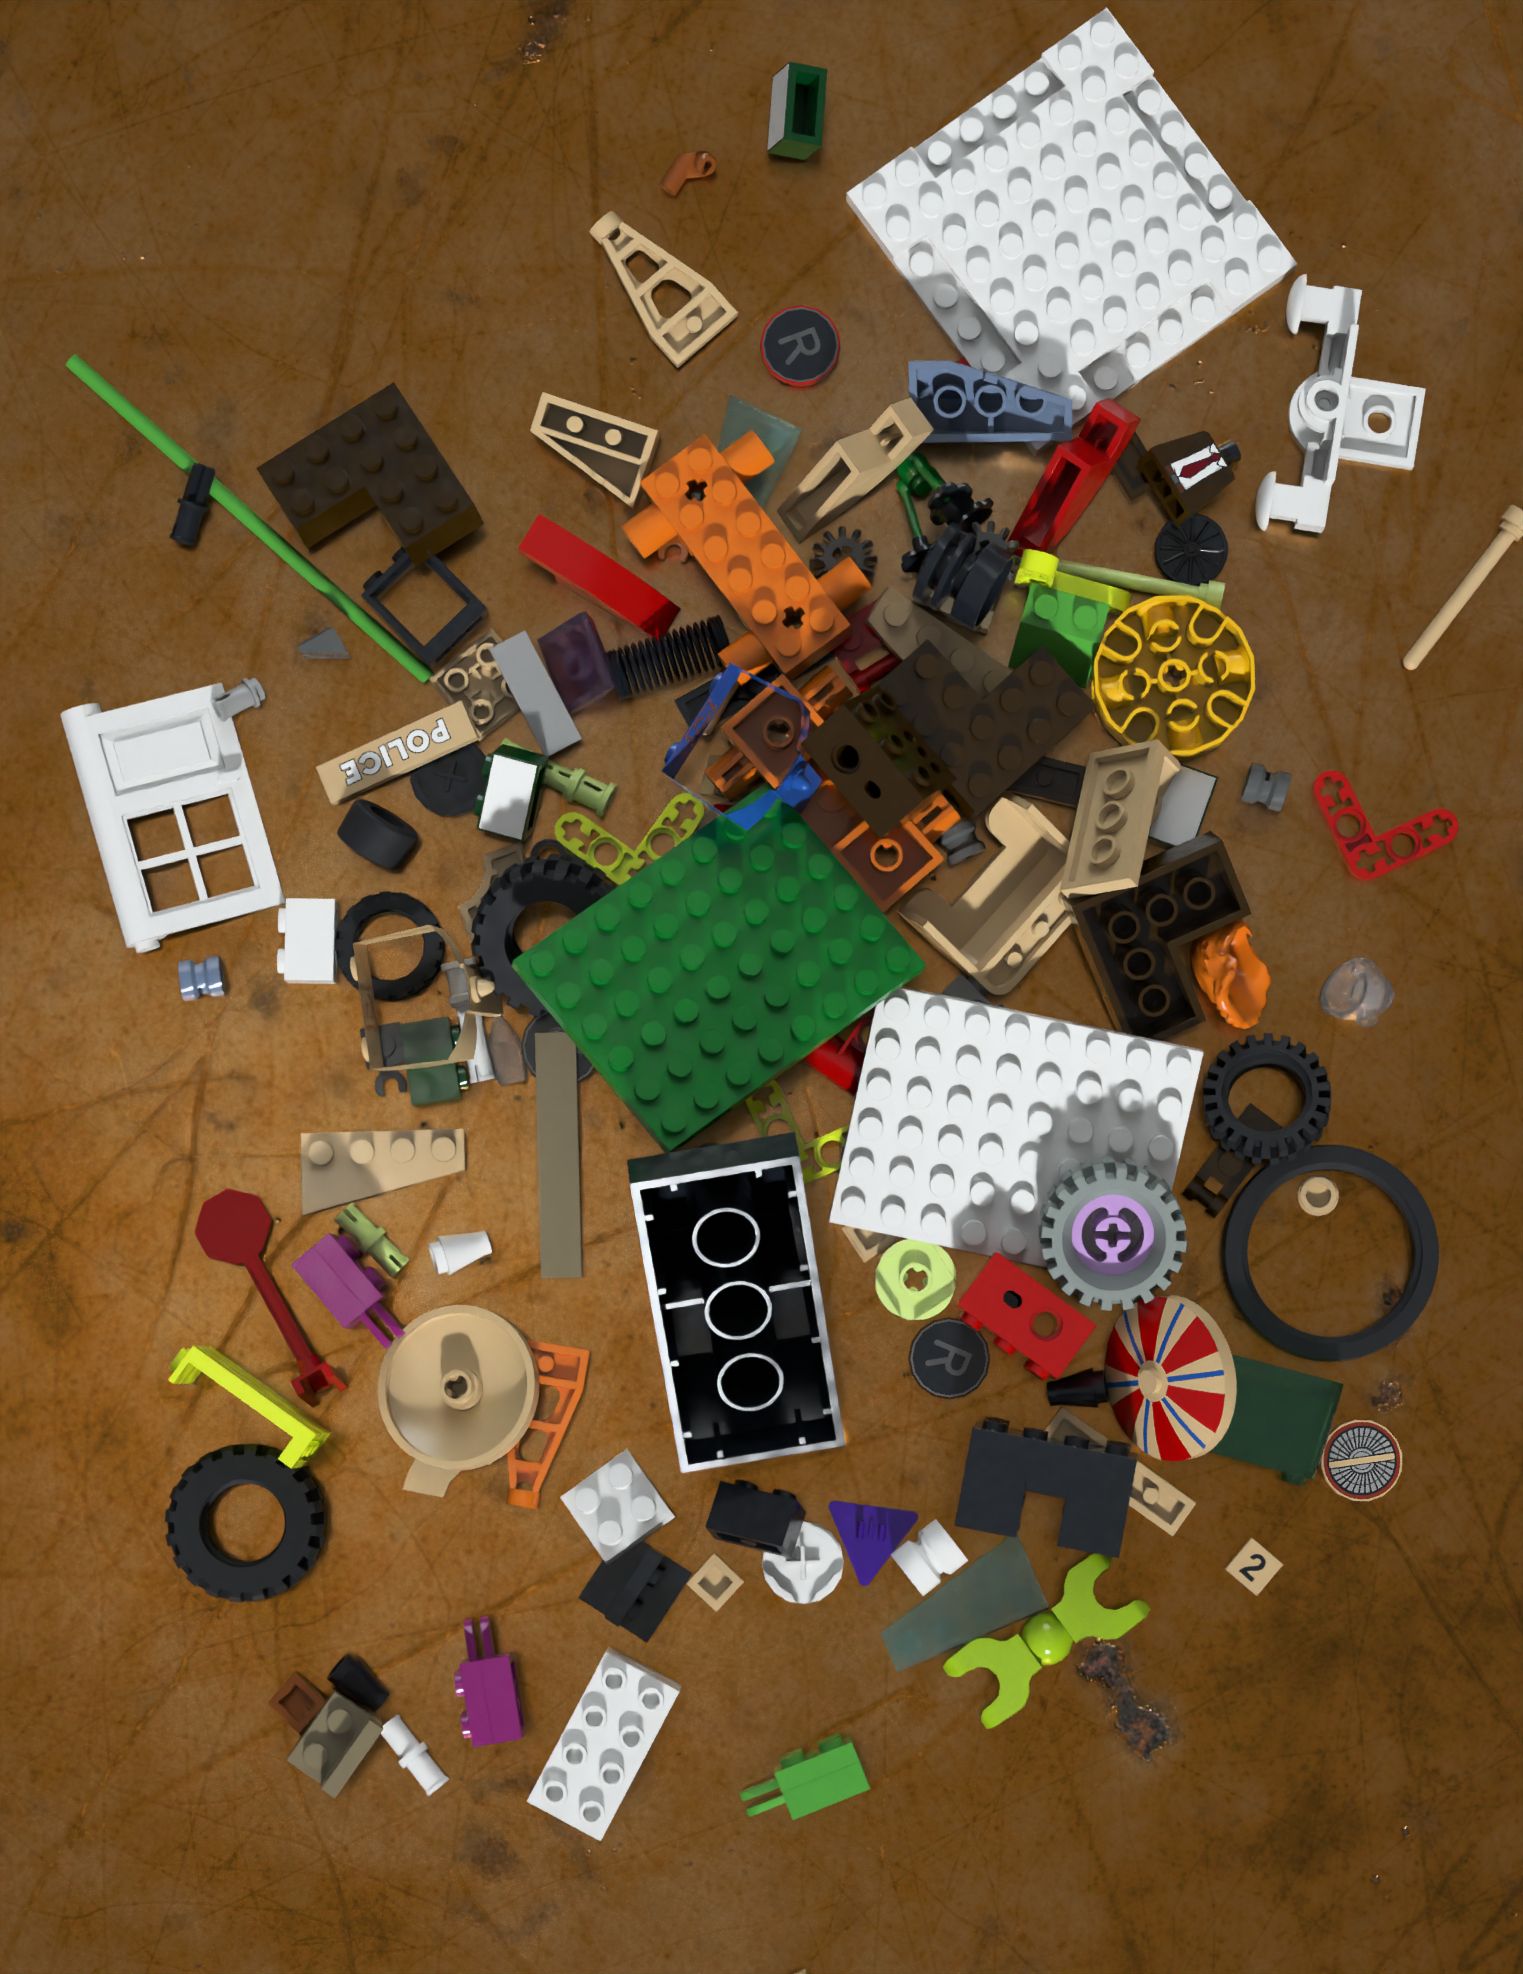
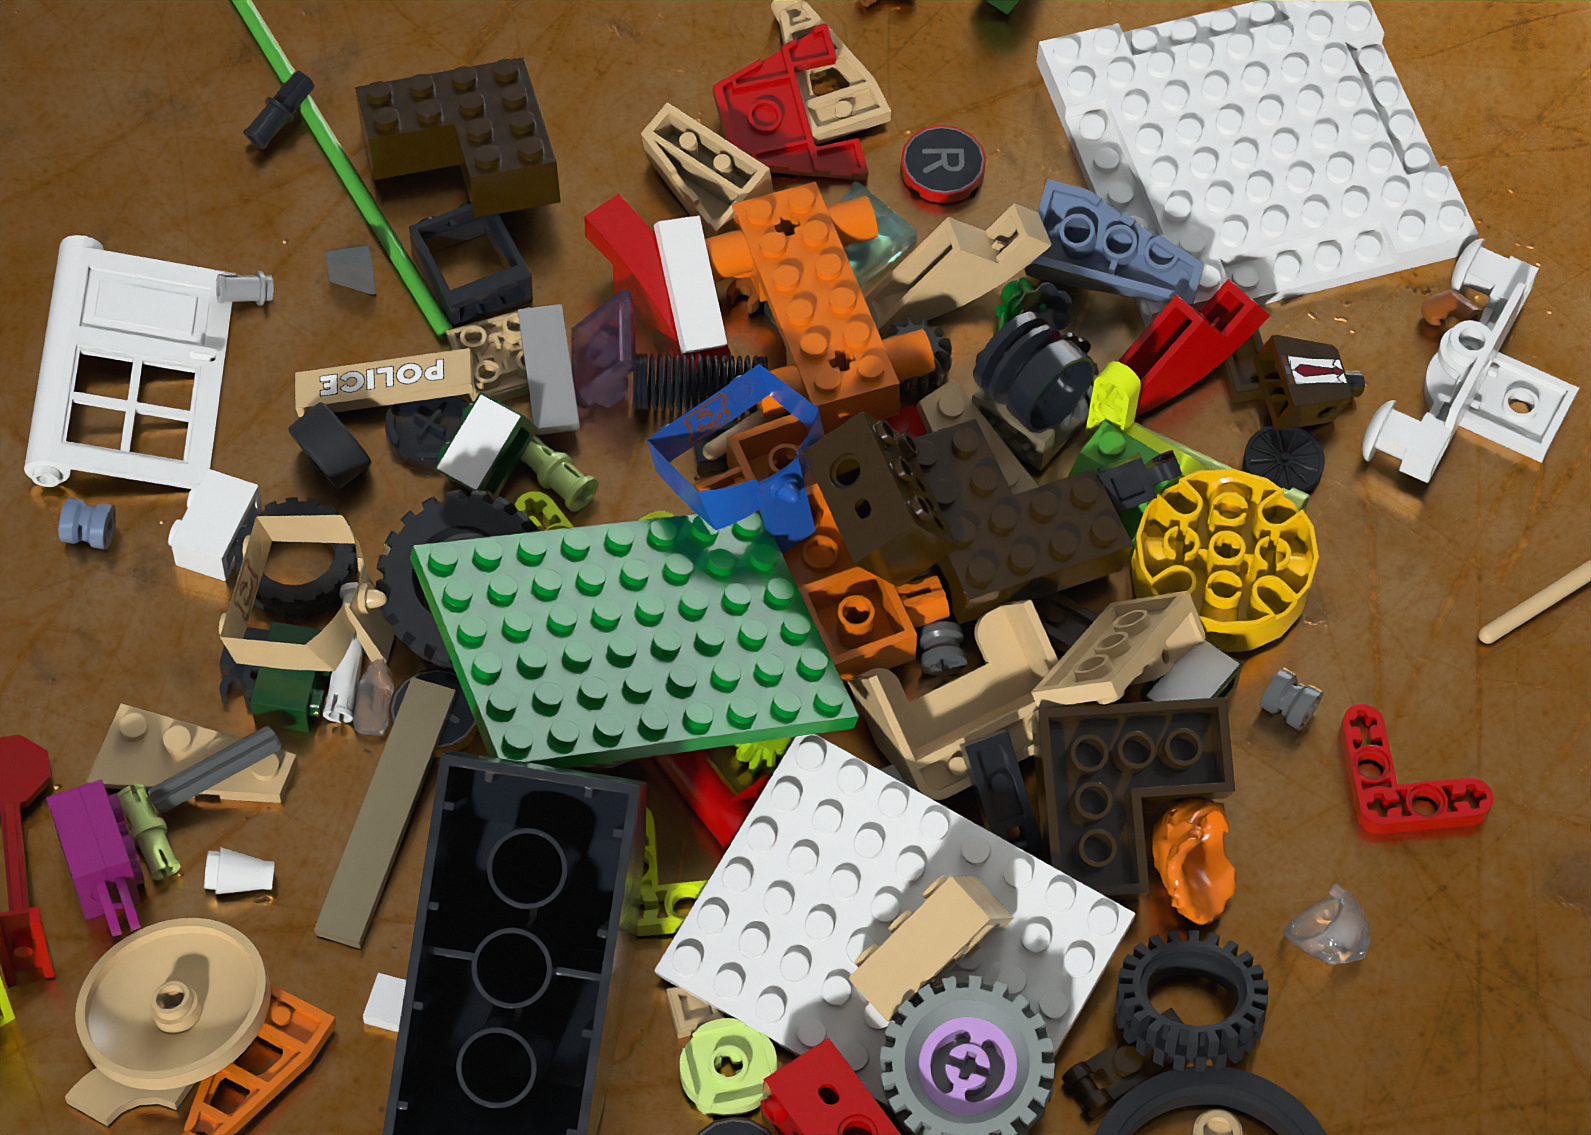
camera: 15 degrees right, 25 degrees down
none -> dark grey axle [148,726,281,813]
none -> white tile [363,973,406,1032]
none -> white tile [654,216,727,354]
none -> red wing [713,23,869,181]
none -> tan wedge [848,875,1014,1021]
none -> black plate [960,729,1043,857]
none -> black plate [1097,450,1182,513]
none -> dark orange arm [1421,289,1482,326]

